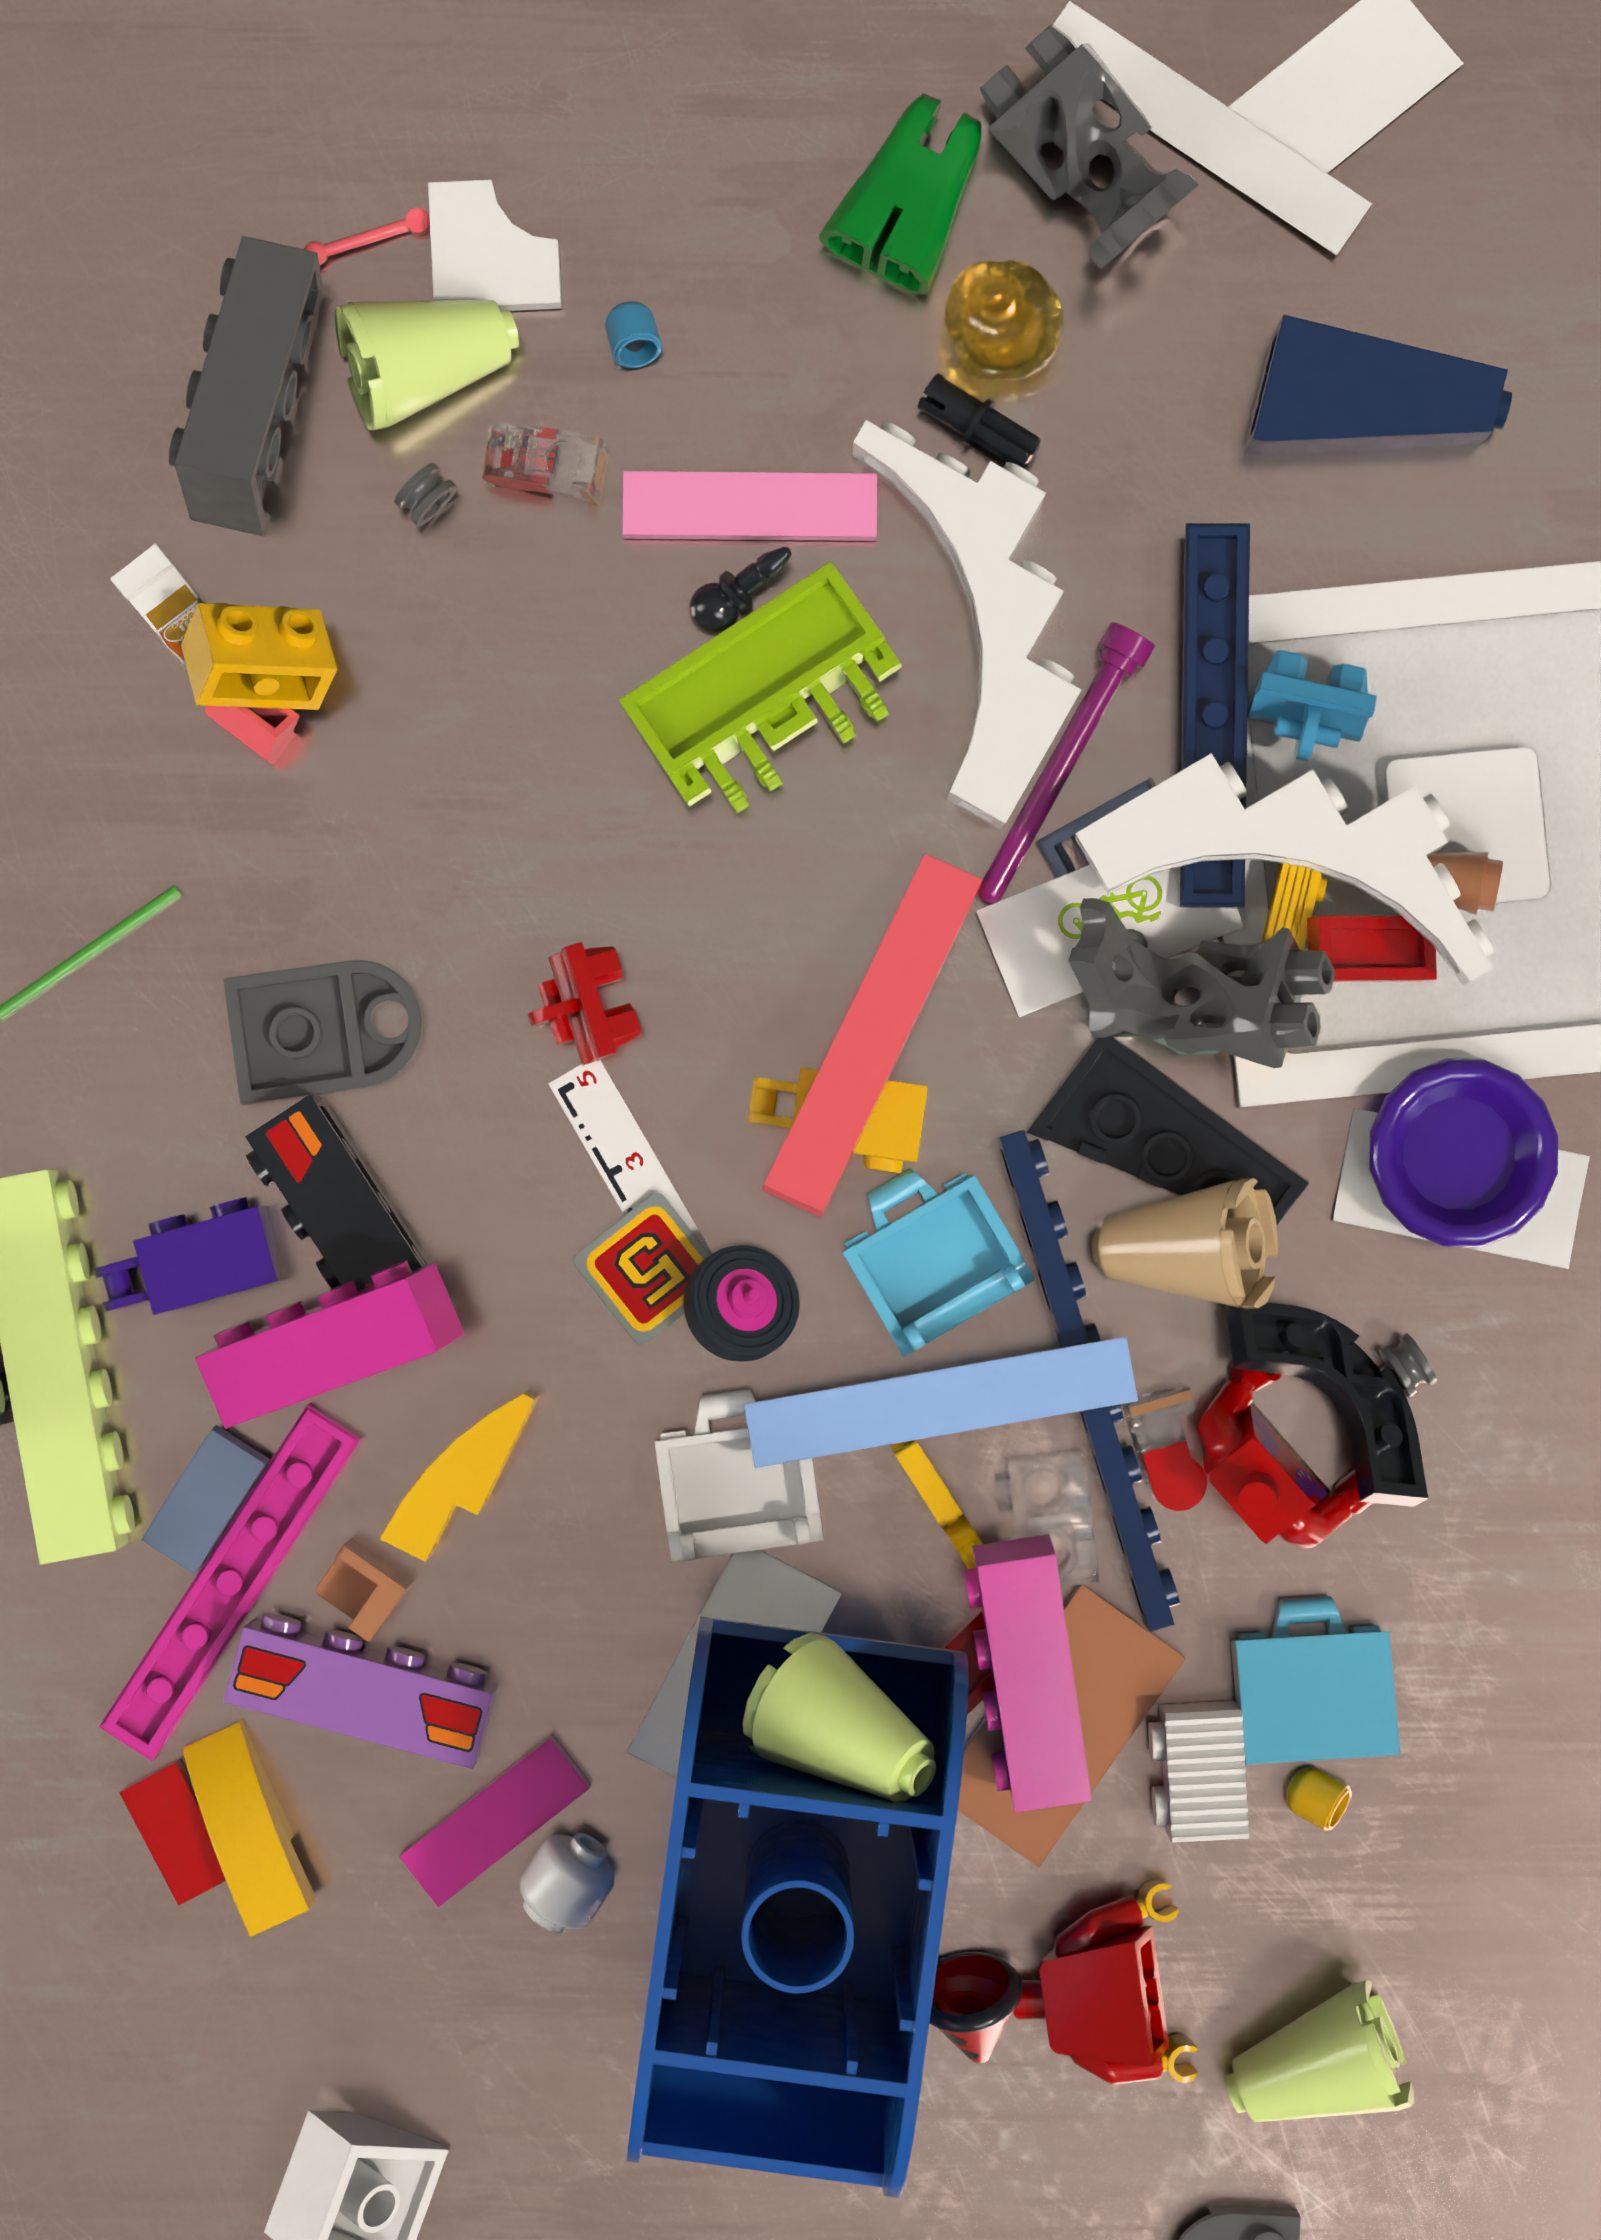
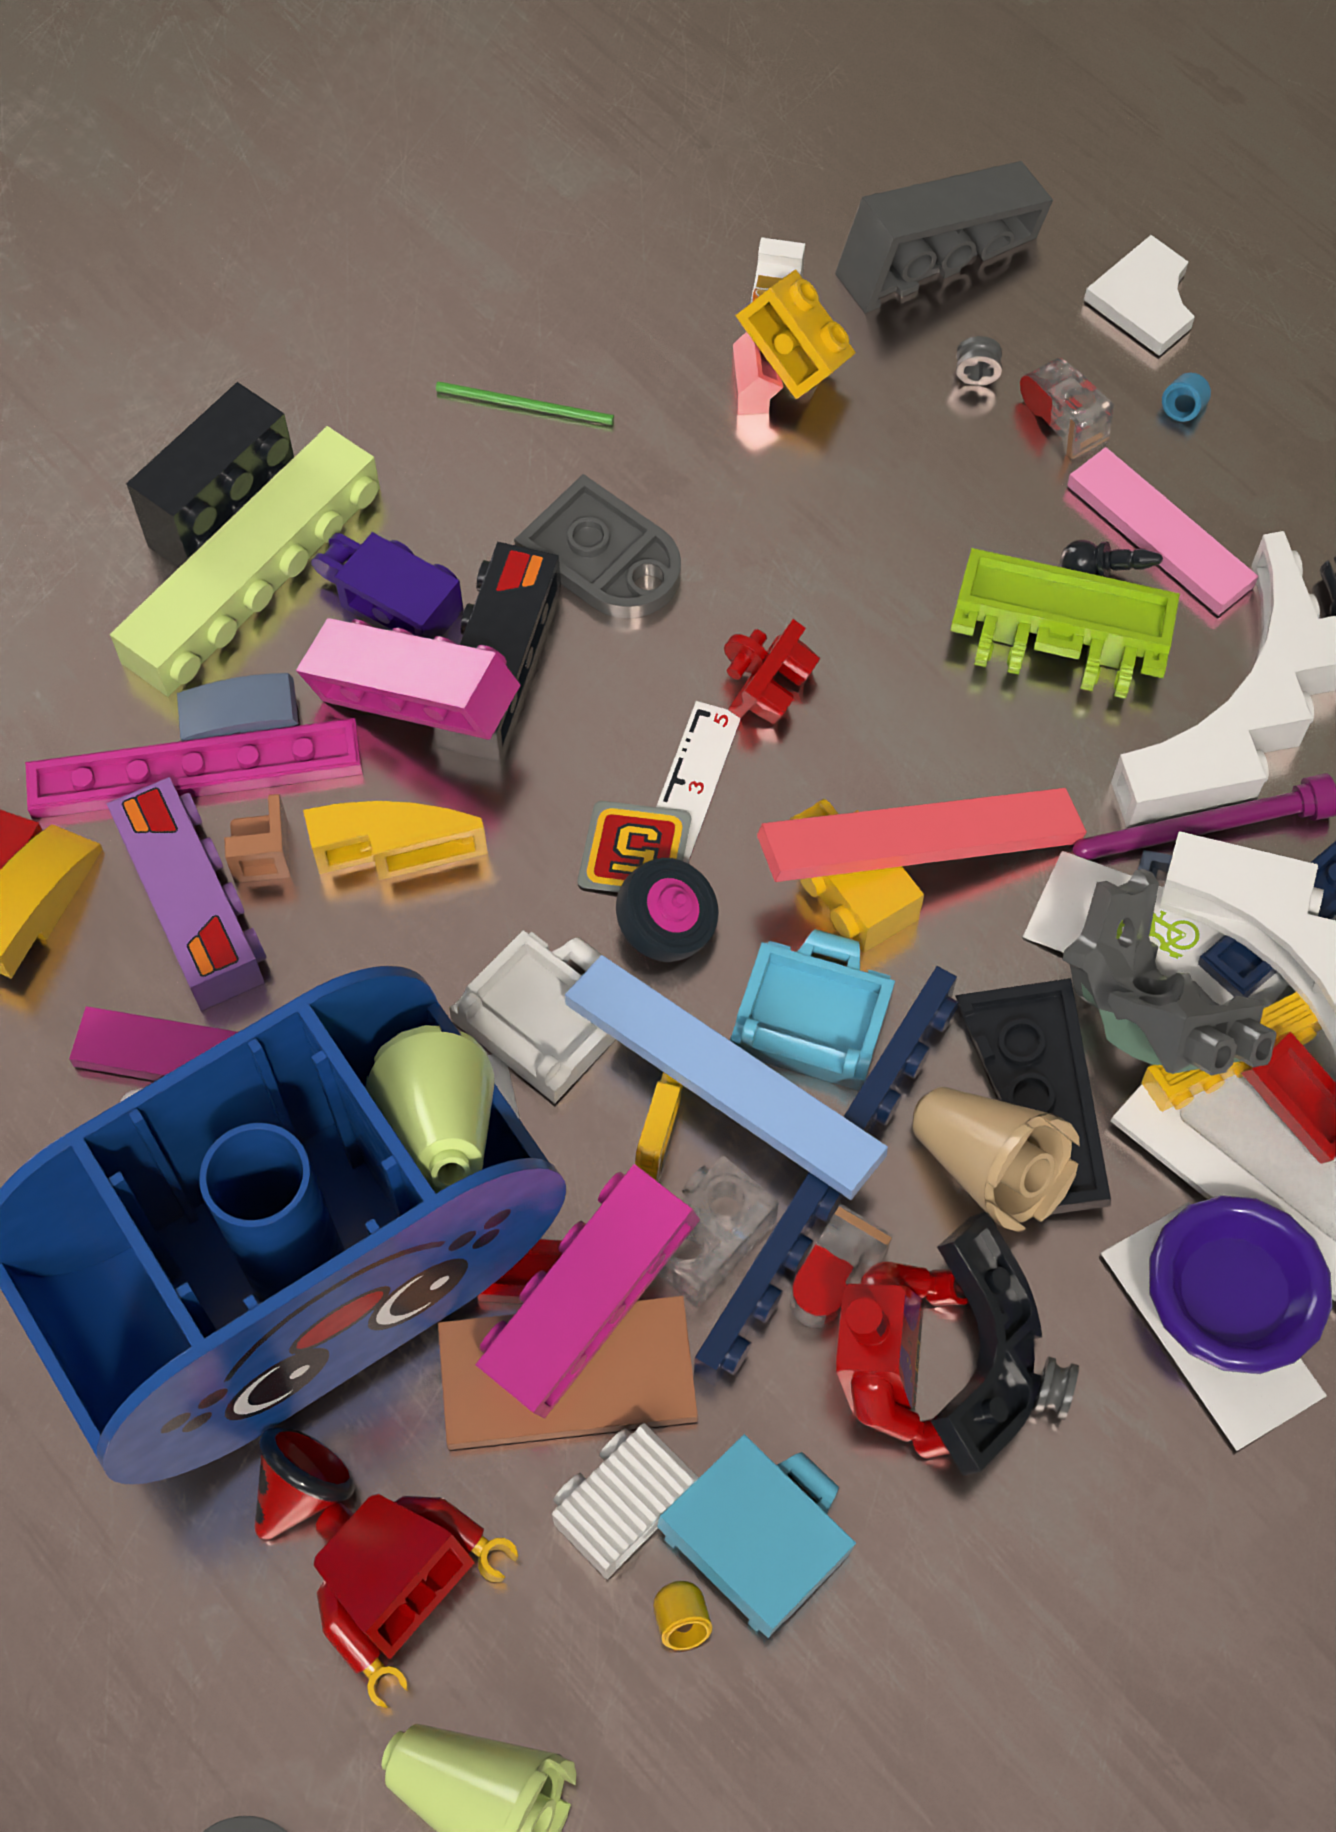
camera: 50 degrees right, 25 degrees down
coral hinge [304,207,430,266] -> none
yellowish green cone [335,300,519,431] -> none

